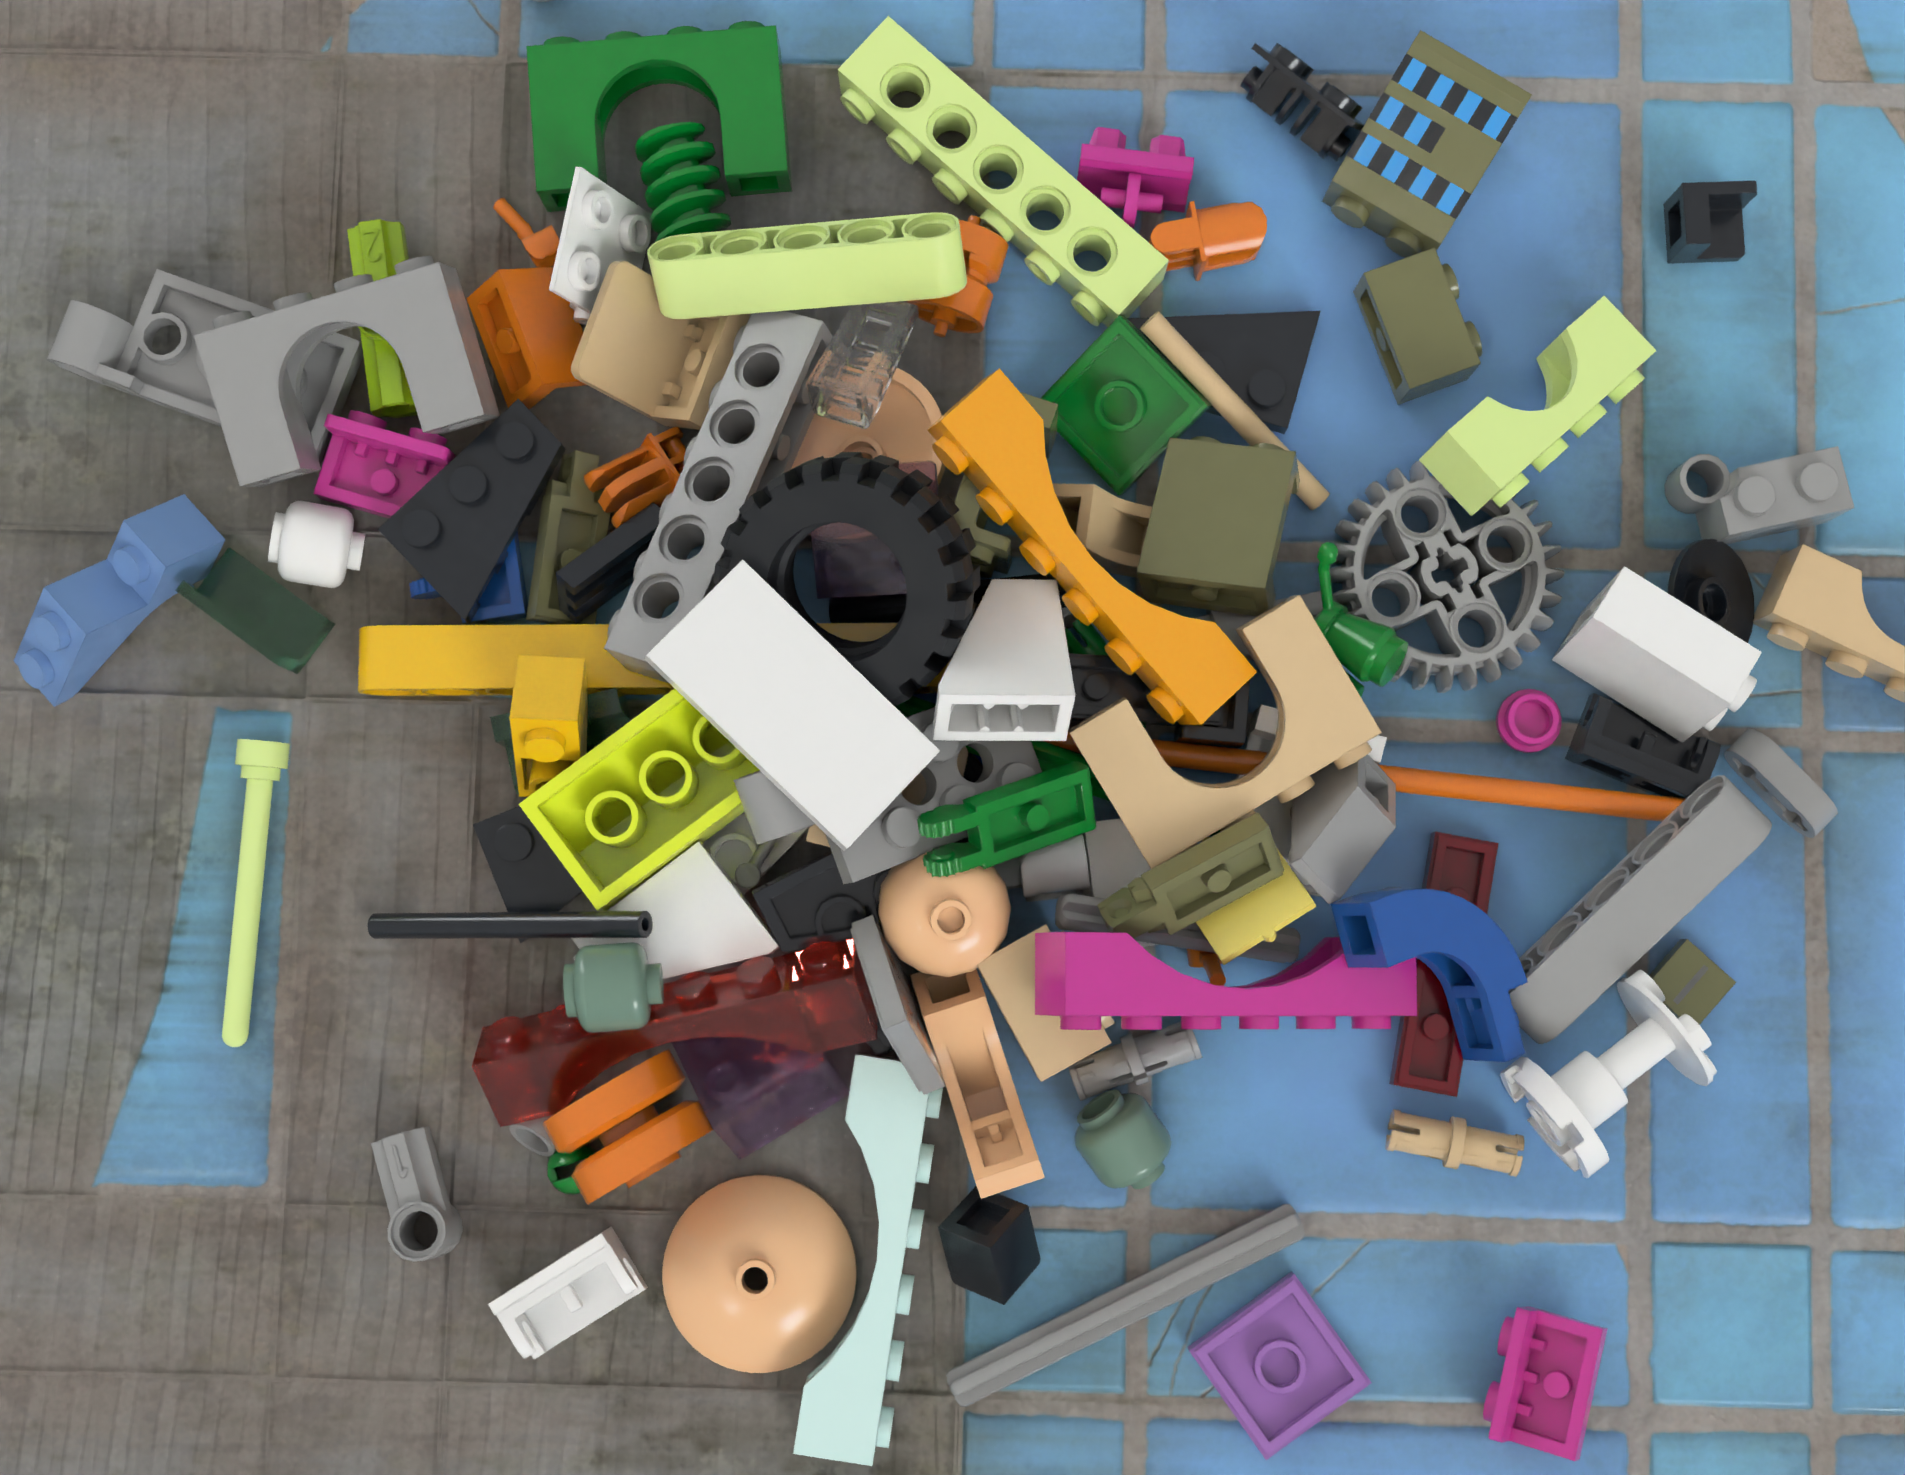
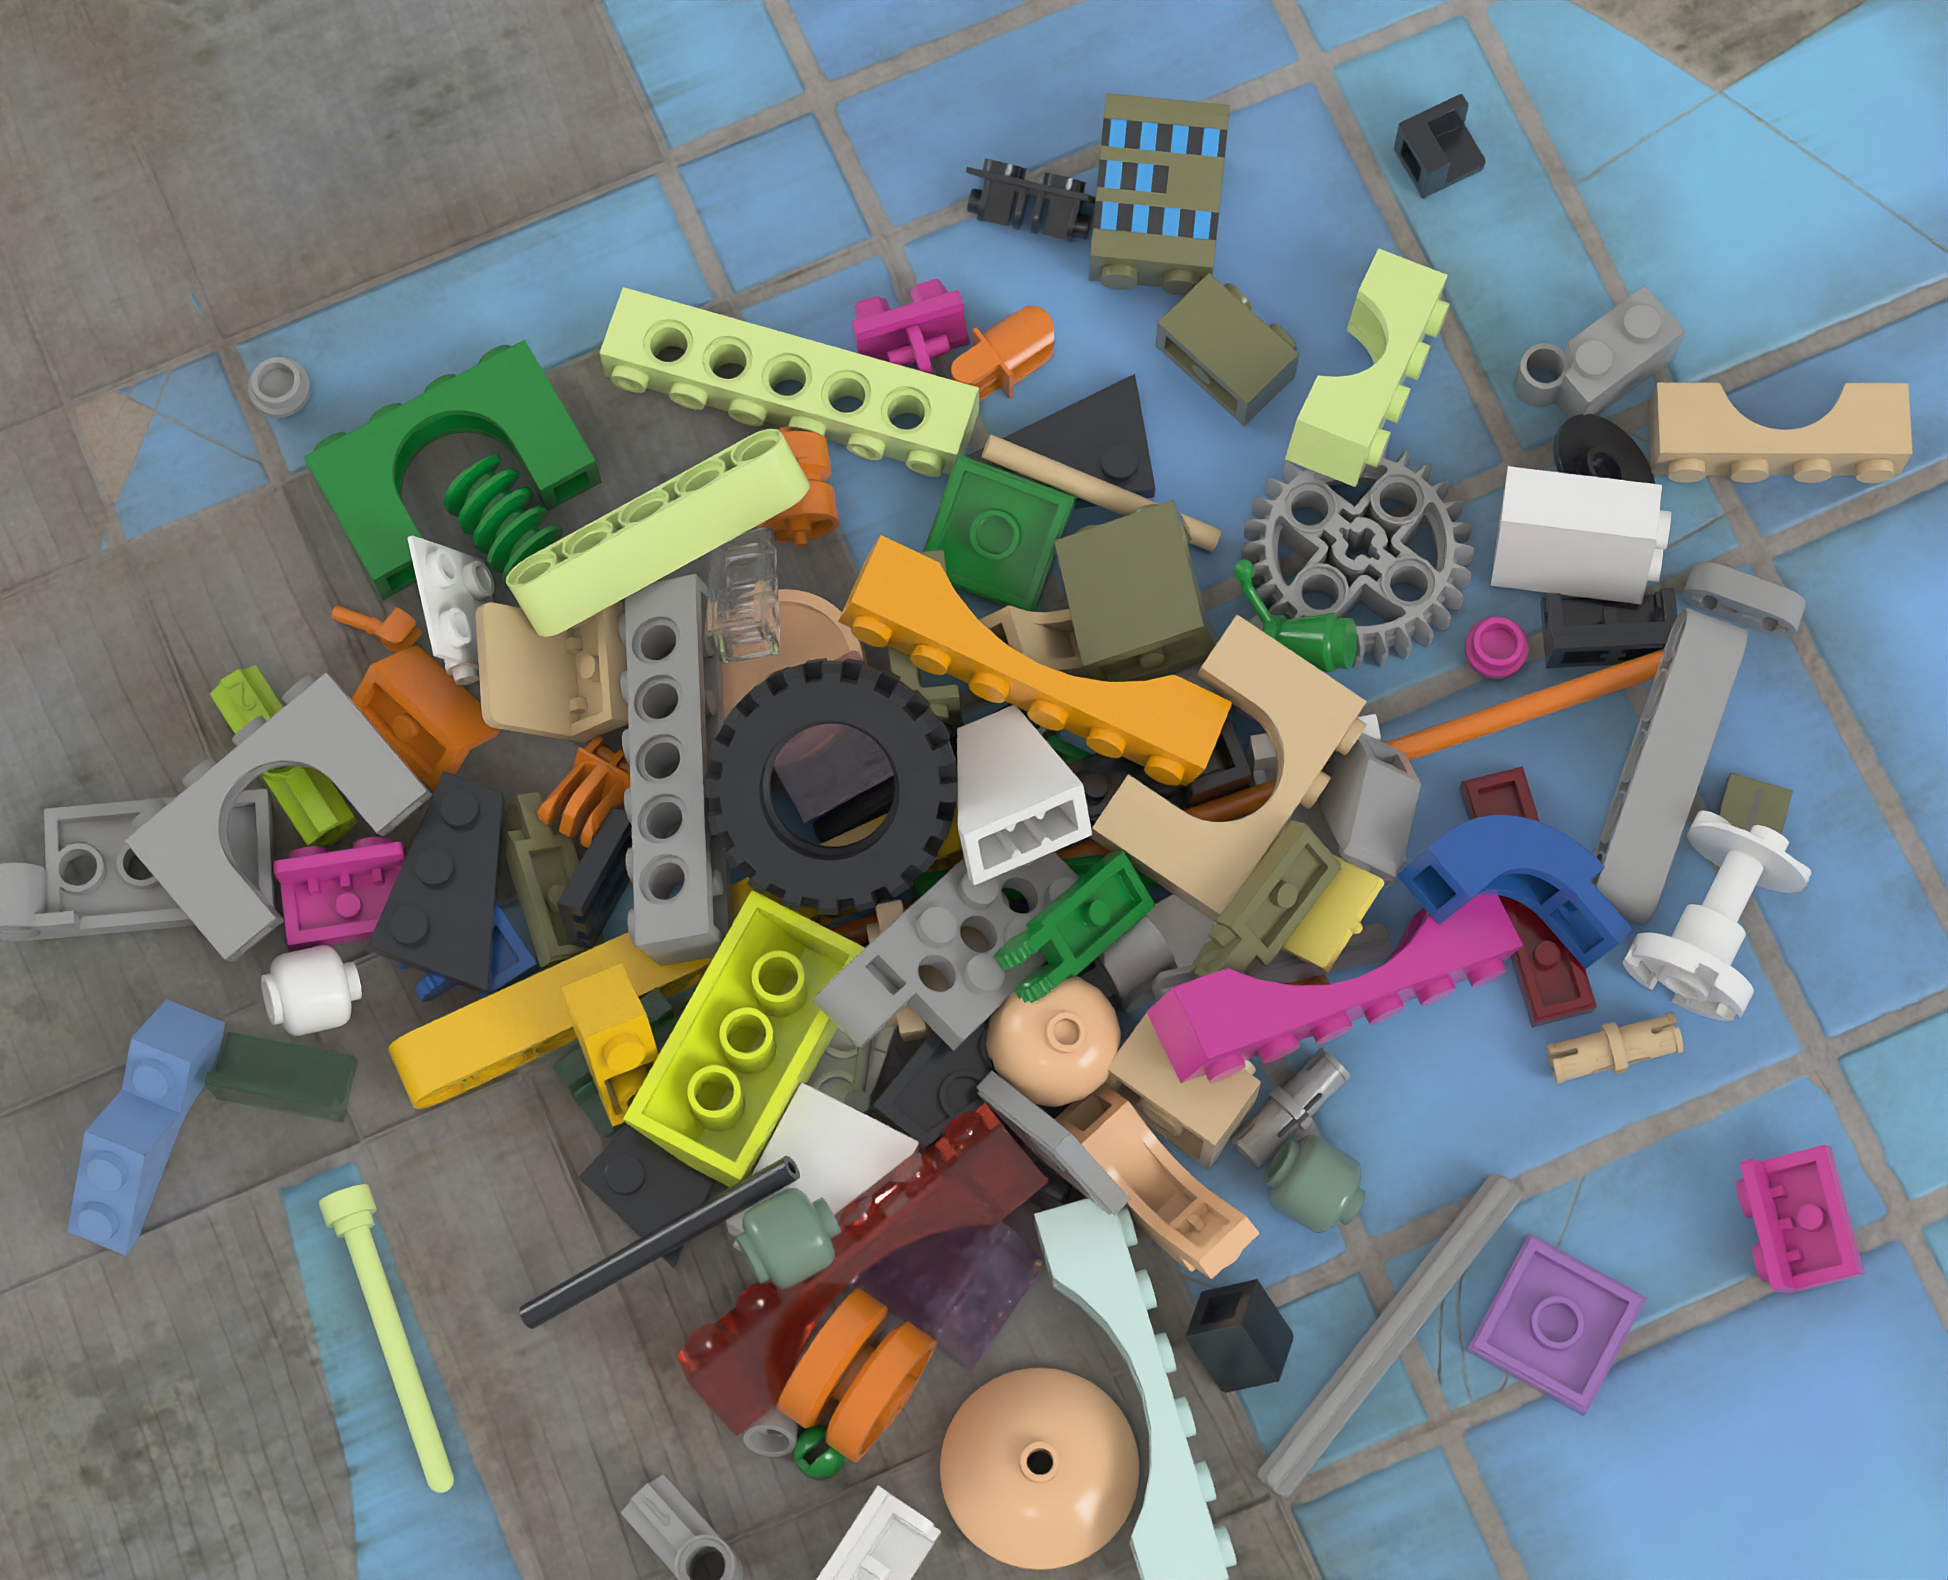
camera: 25 degrees left, 10 degrees down
white tile [645,560,940,851] -> none

